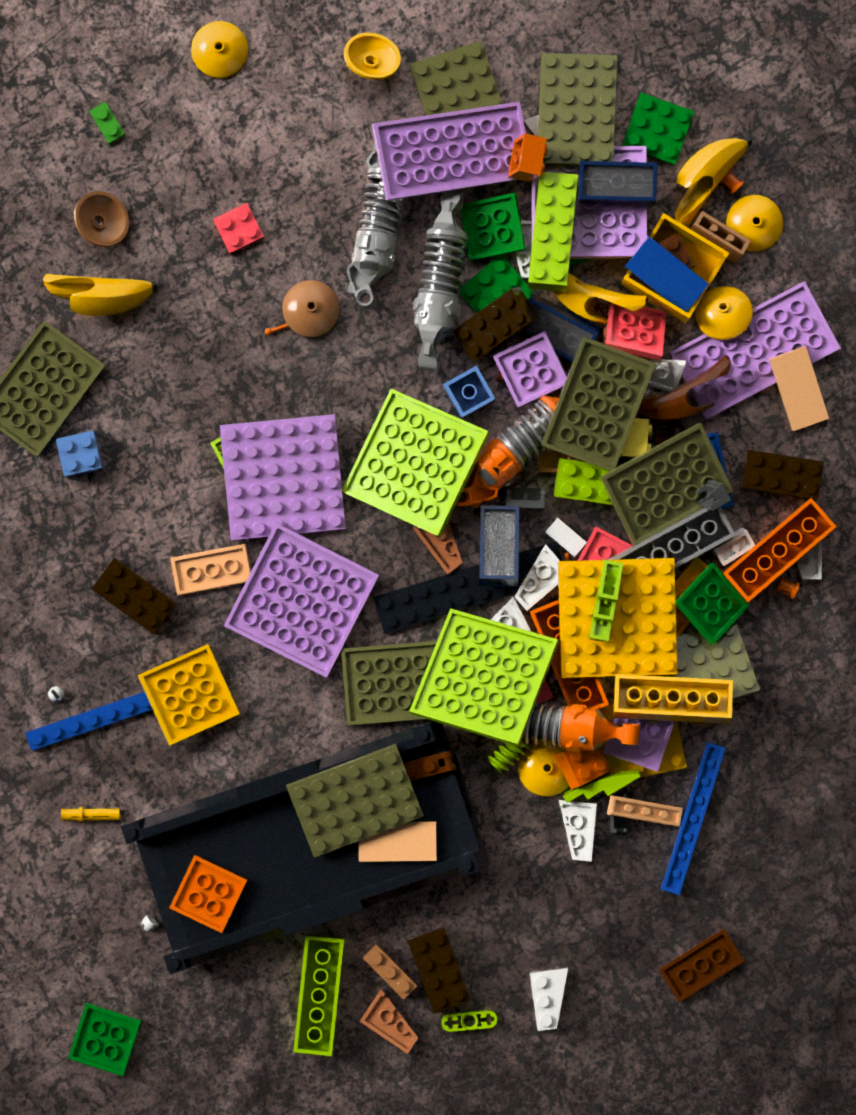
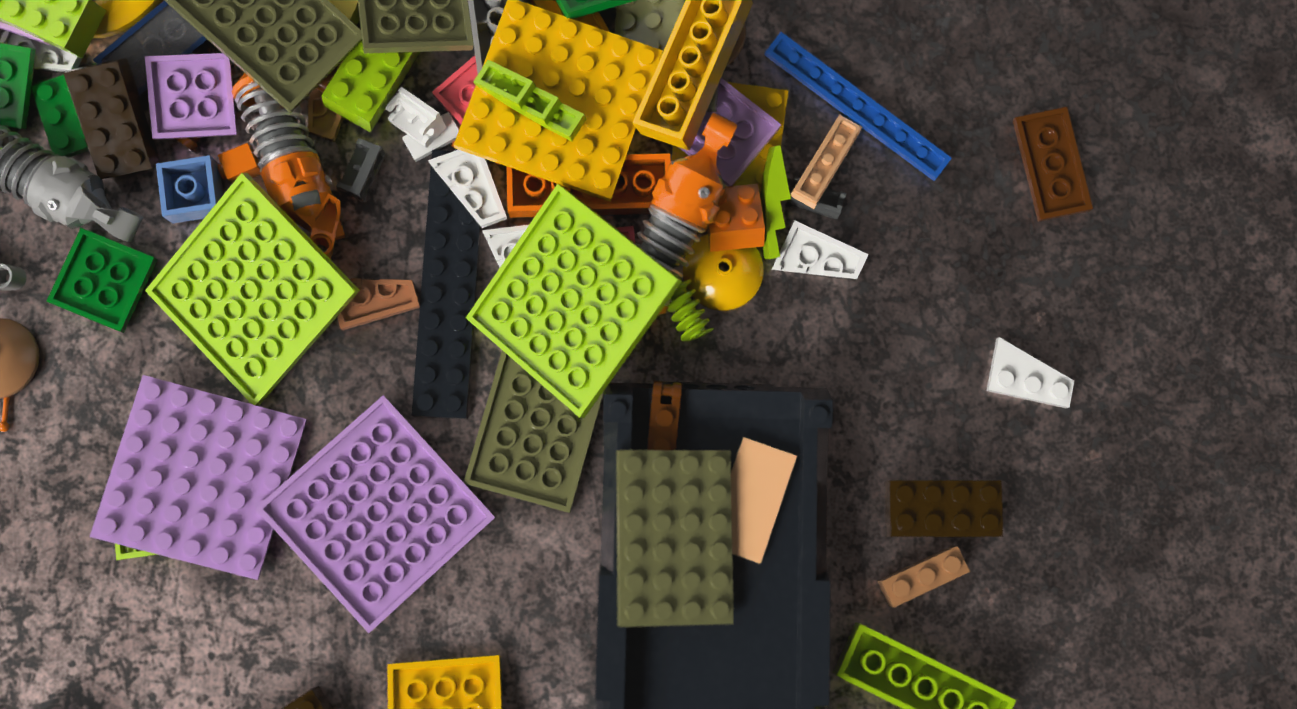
camera: 70 degrees left, 5 degrees down
light nougat tile [170,544,251,596] -> none
nougat wing [359,989,418,1054] -> none
lime beam [442,1010,497,1032] -> none
clear brick [479,505,519,587] -> none
none -> green plate [46,228,158,333]
none -> orange brick [217,143,261,184]
none -> white hinge [386,87,447,148]

